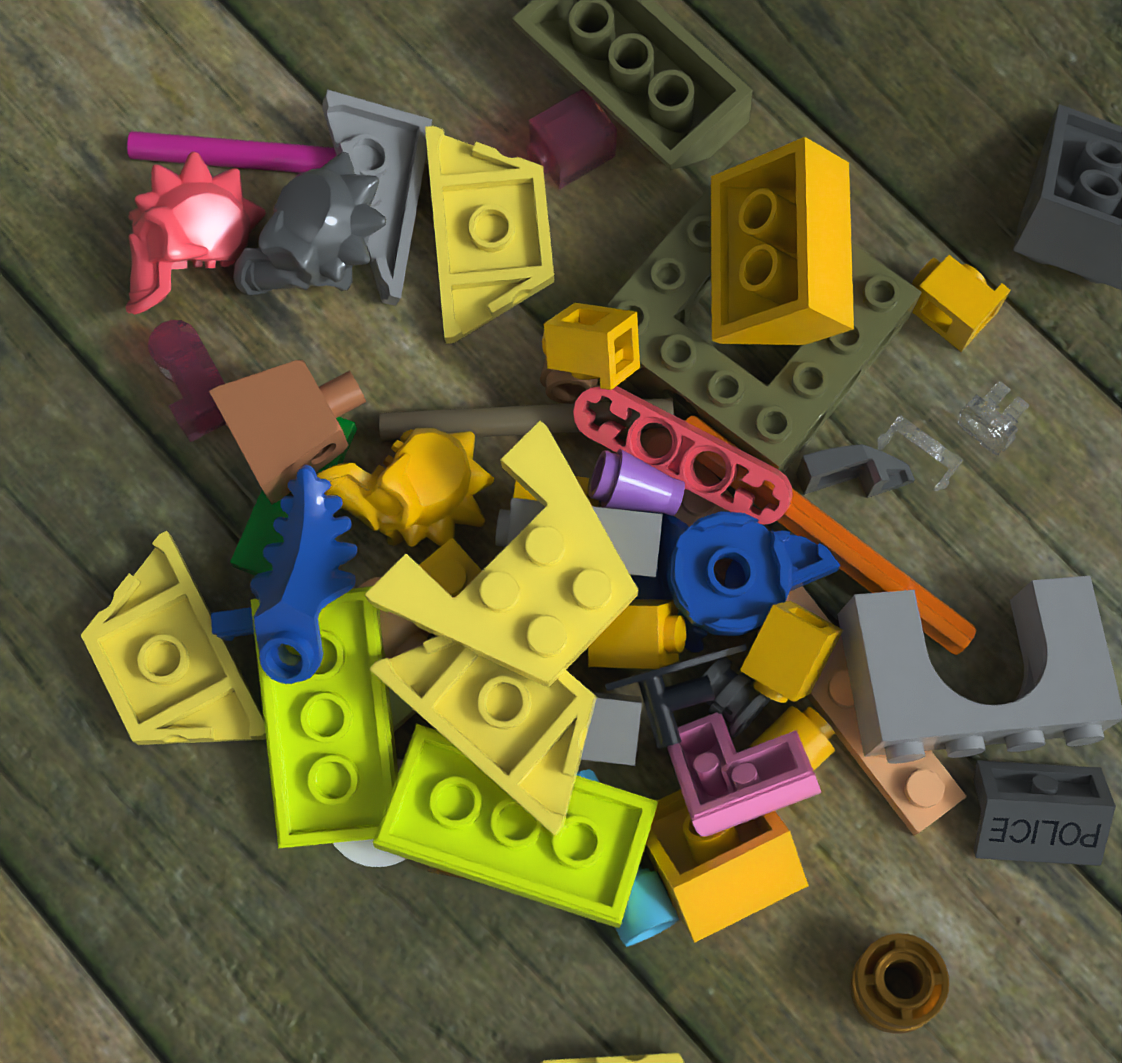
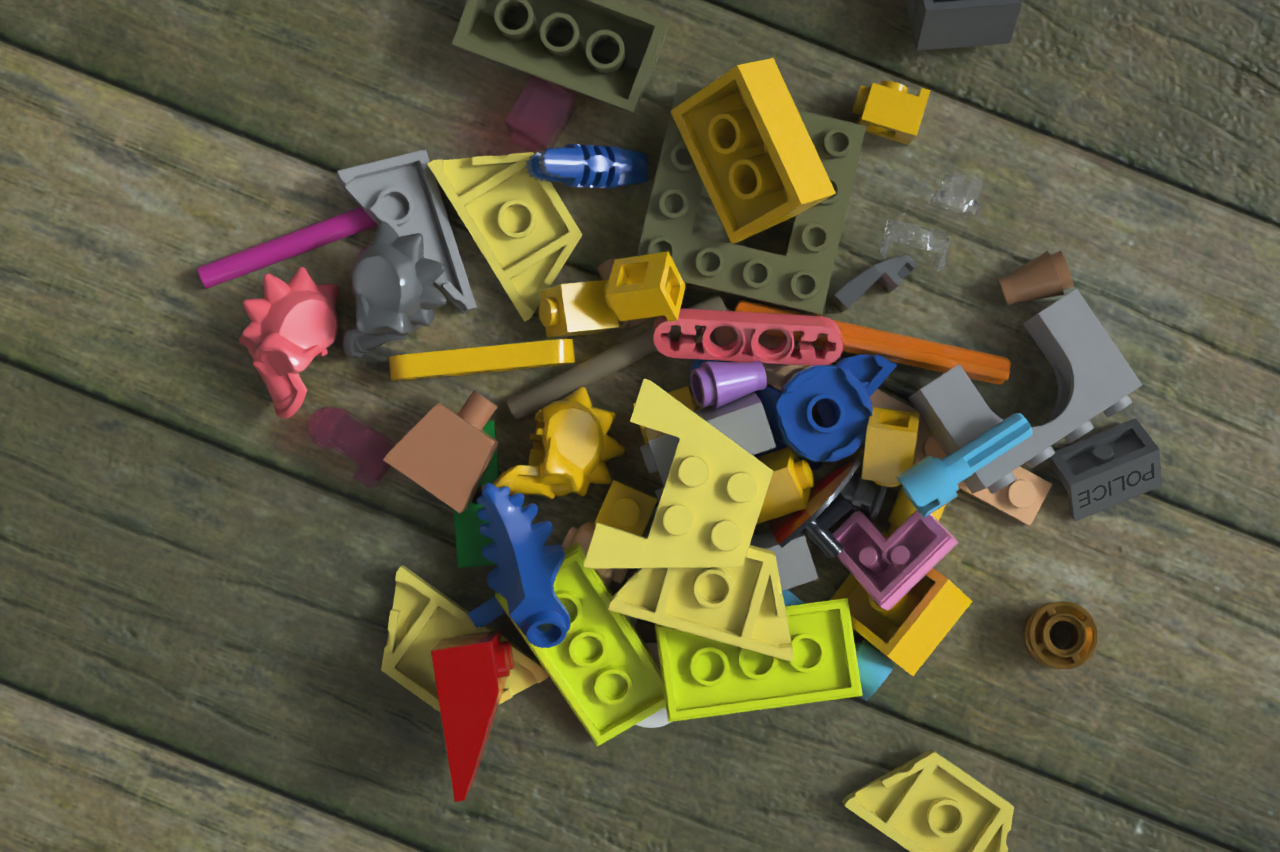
camera: 25 degrees left, 15 degrees up
none -> yellow beam [388,339,575,381]
none -> red slope [431,630,514,802]
none -> blue hinge [525,144,648,189]
none -> yellow brick [539,280,619,338]
none -> medium azure piece [896,413,1033,518]
none -> medium nougat cone [998,251,1074,306]

